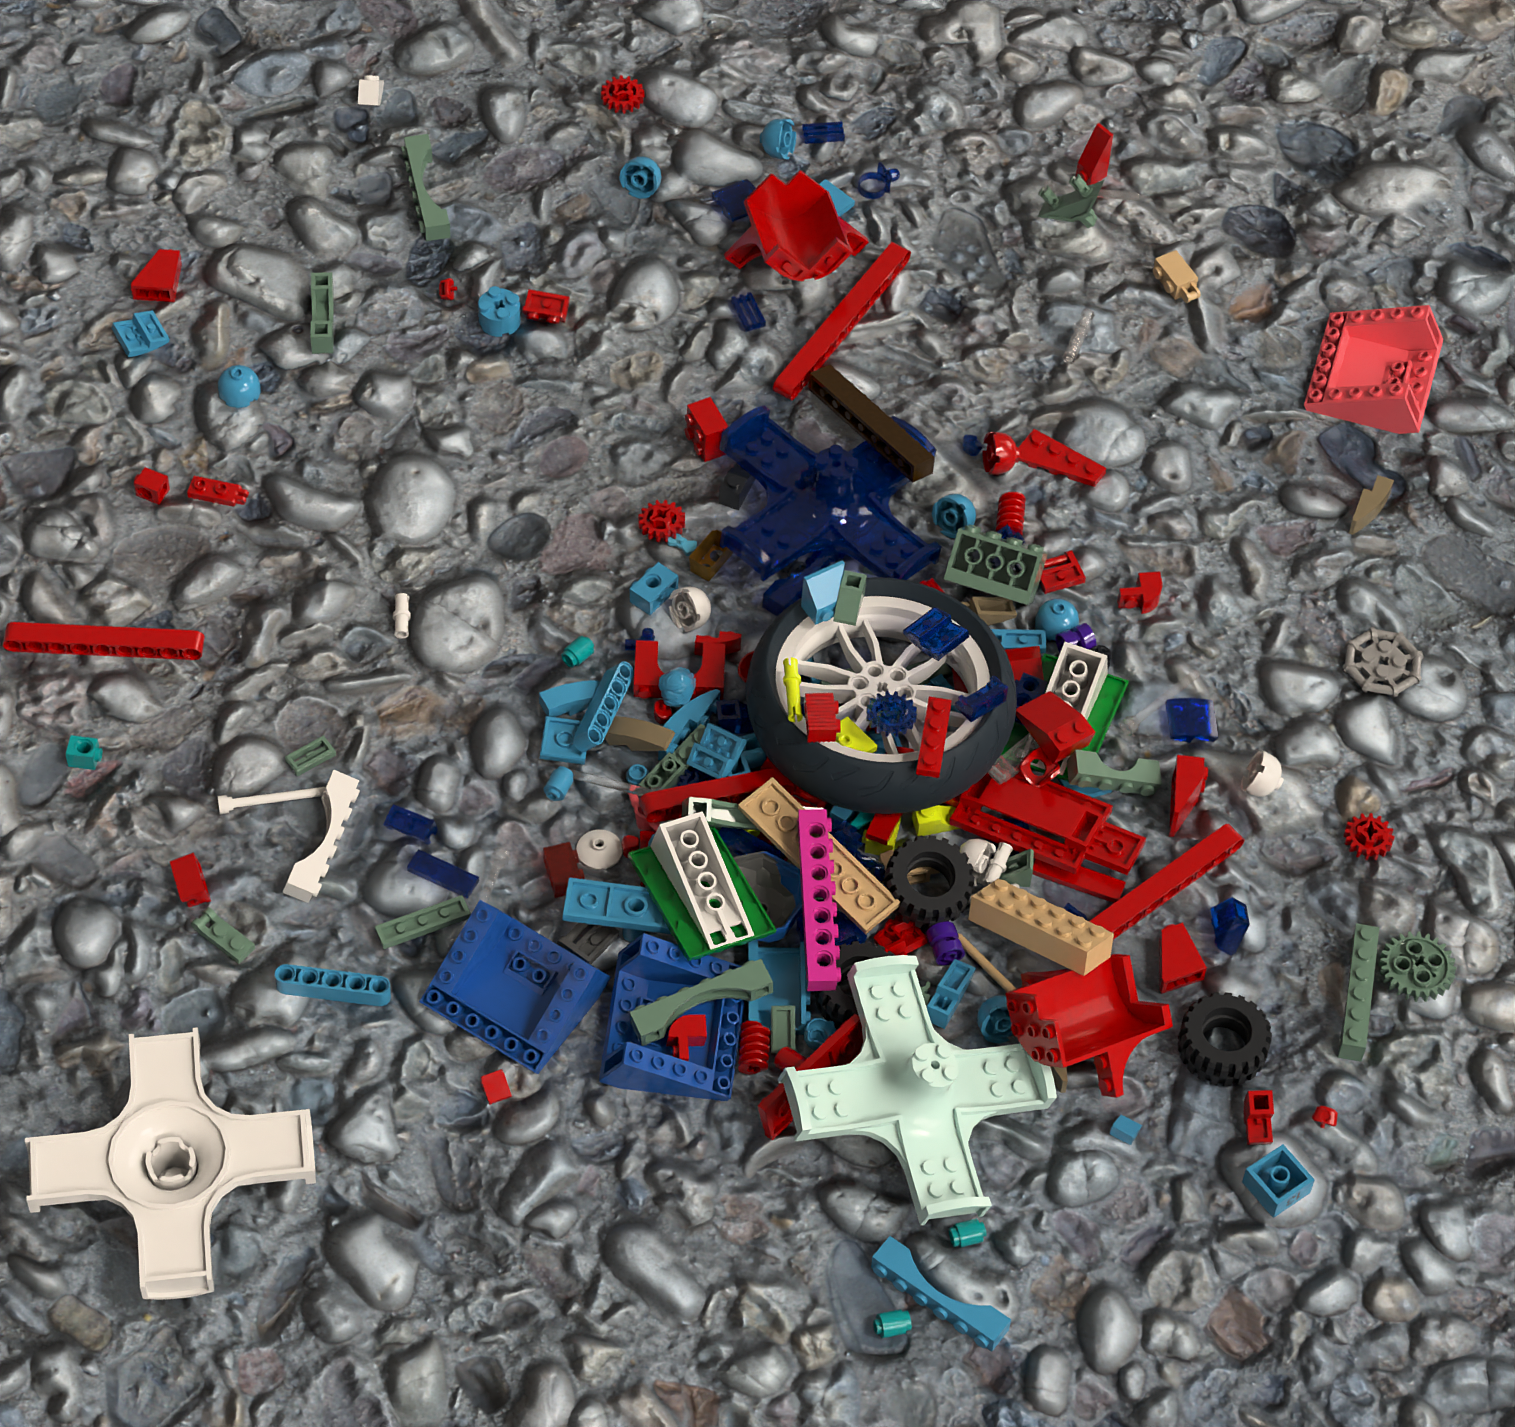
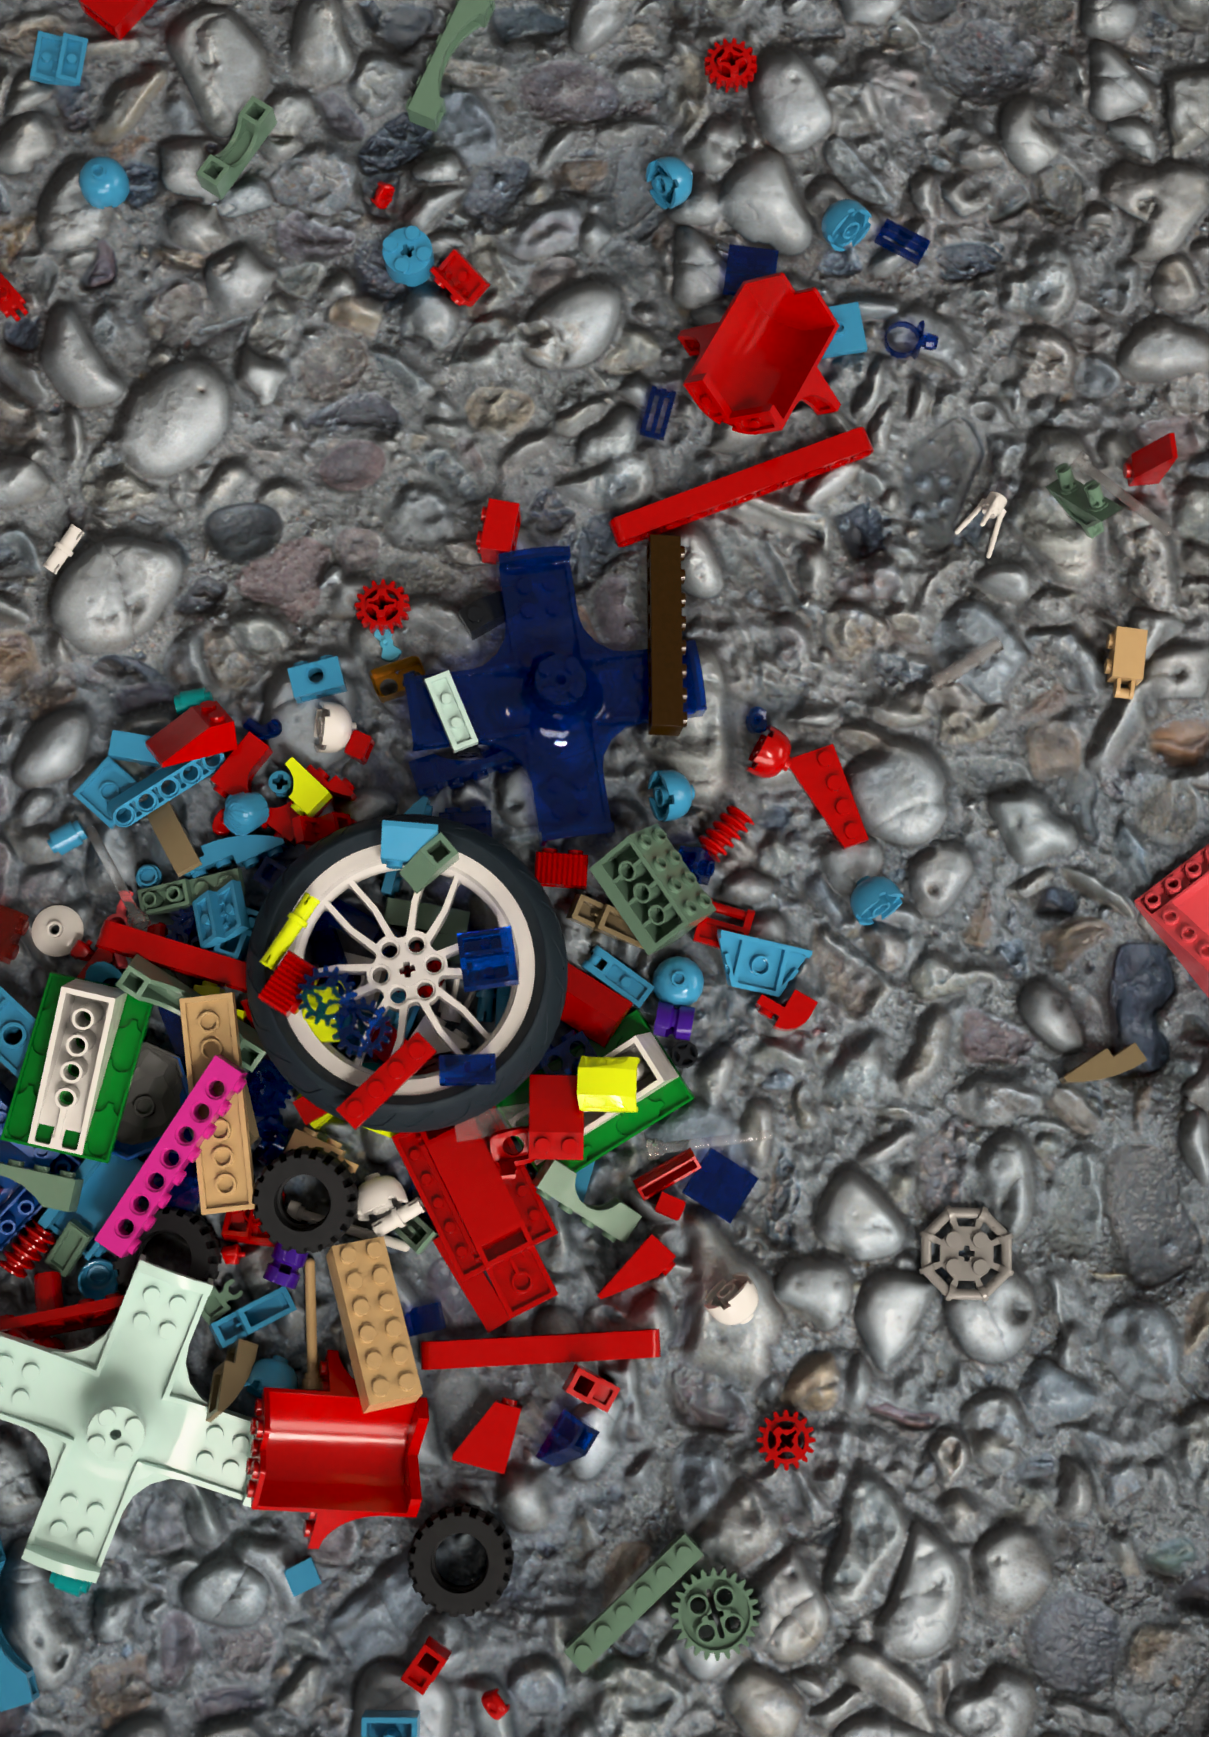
camera: 40 degrees right, 25 degrees up
none -> red slope [145,701,238,768]
none -> dark tan slope [206,1339,258,1423]
none -> dark azure bush [268,771,294,798]
none -> neon yellow arch [285,757,332,817]
none -> red brick [292,812,351,849]
none -> gear [296,965,357,1027]
none -> red slope [344,730,375,765]
none -> light aqua plate [424,670,479,753]
none -> red brick [562,1363,620,1413]
none -> neon yellow slope [577,1056,640,1113]
none -> red piece [633,1148,702,1201]
none -> red slope [654,1192,686,1221]
none -> dark azure wing [717,929,813,997]
none -> dark azure cylinder [850,876,904,926]
none -> white plant [954,492,1007,559]

